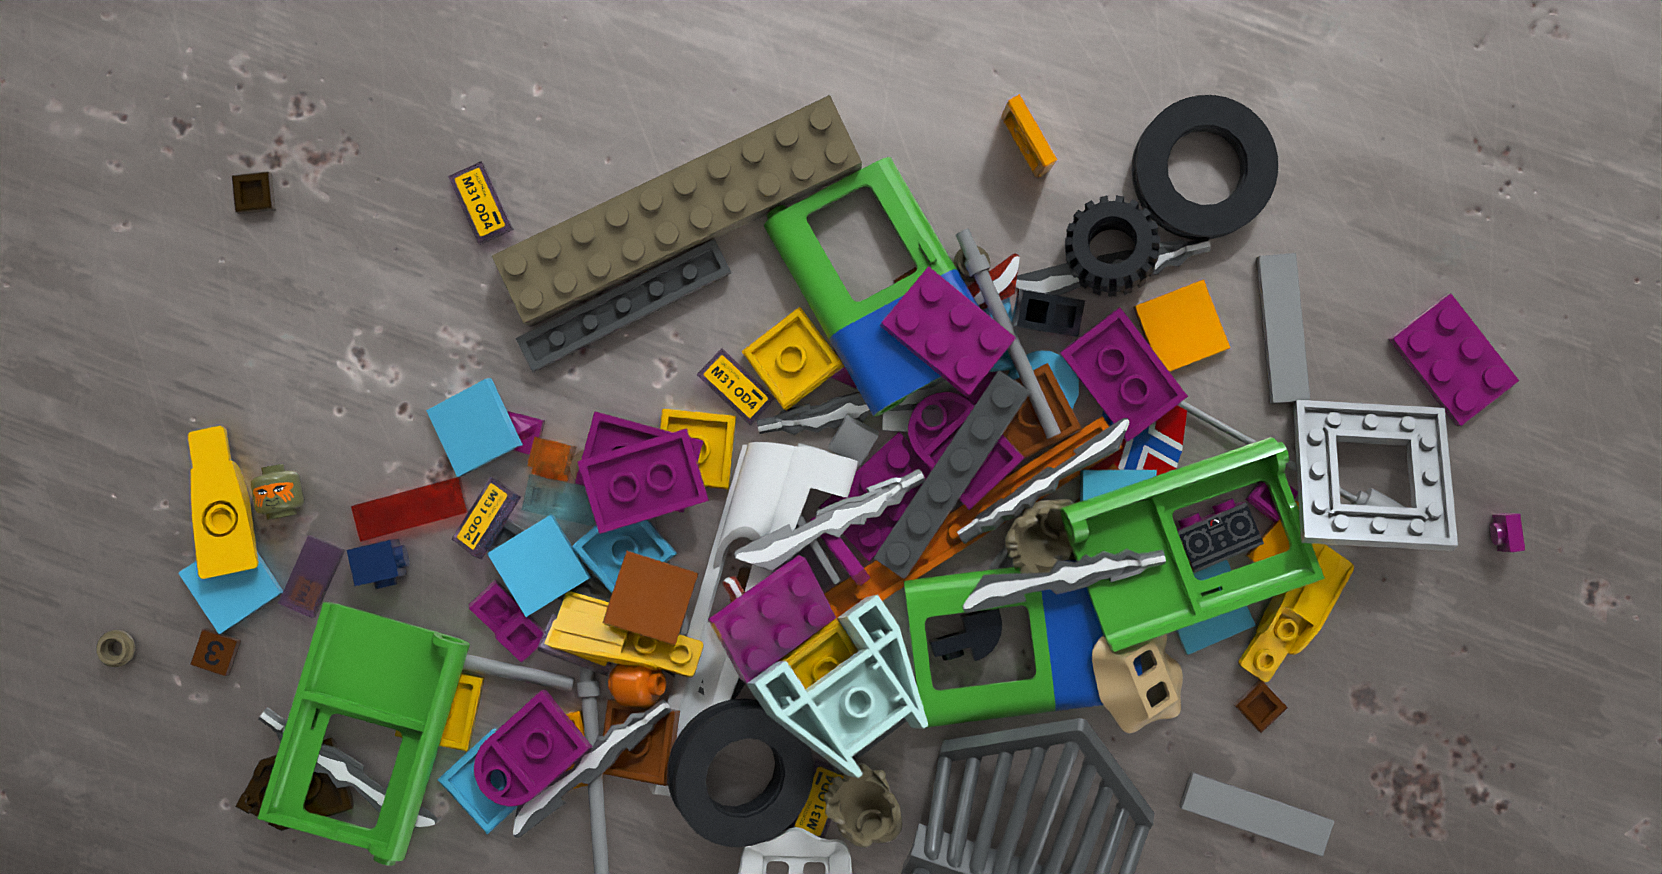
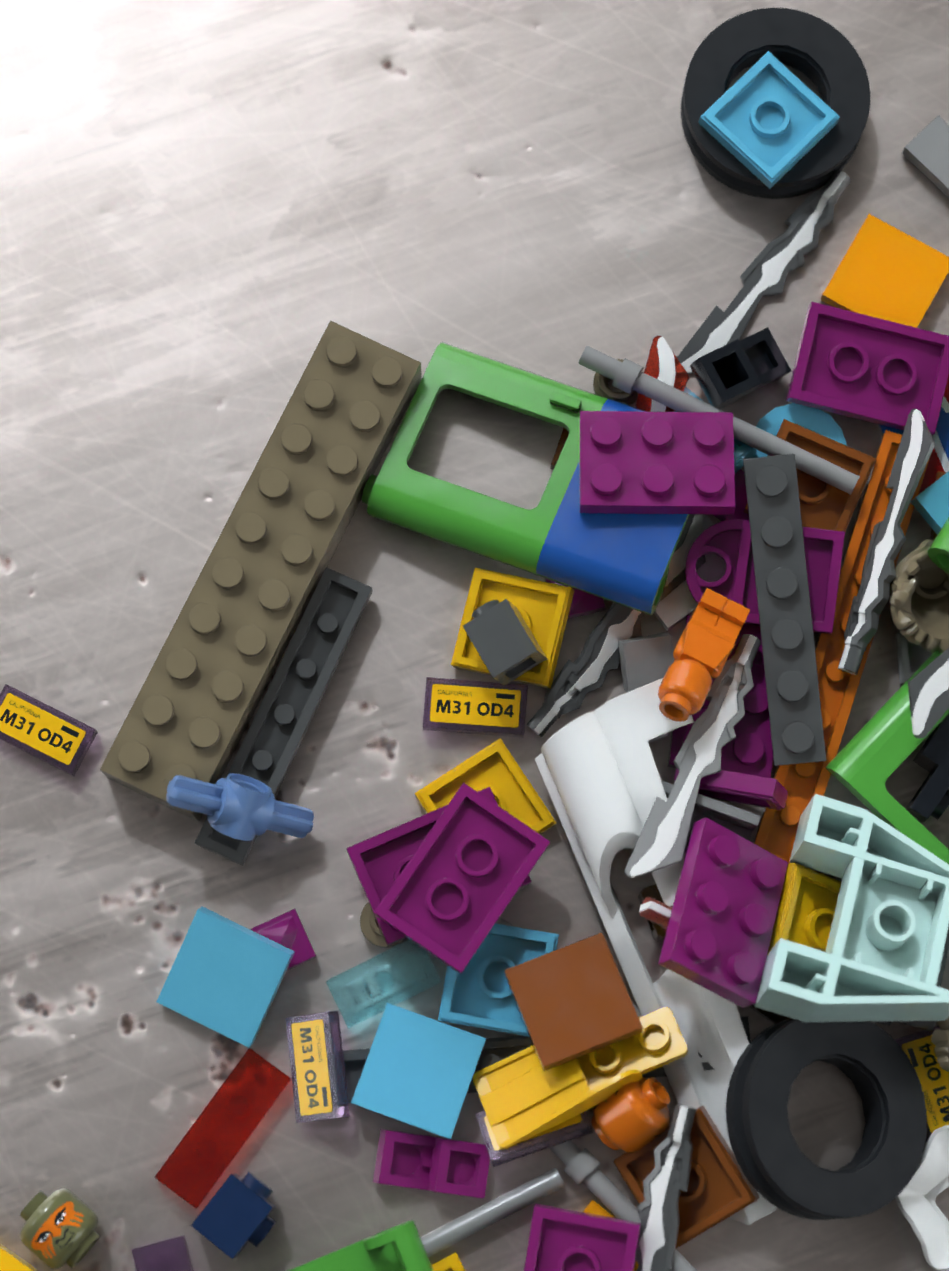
camera: 45 degrees left, 10 degrees down
clear orange brick [527,437,577,482] -> none
light orange tile [1001,94,1057,178] -> none
black tyre [1065,195,1160,297] -> none
none -> medium blue axle [166,773,314,841]
none -> dark grey brick [463,599,547,686]
none -> orange piece [658,588,750,722]
none -> medium azure tile [699,51,840,189]

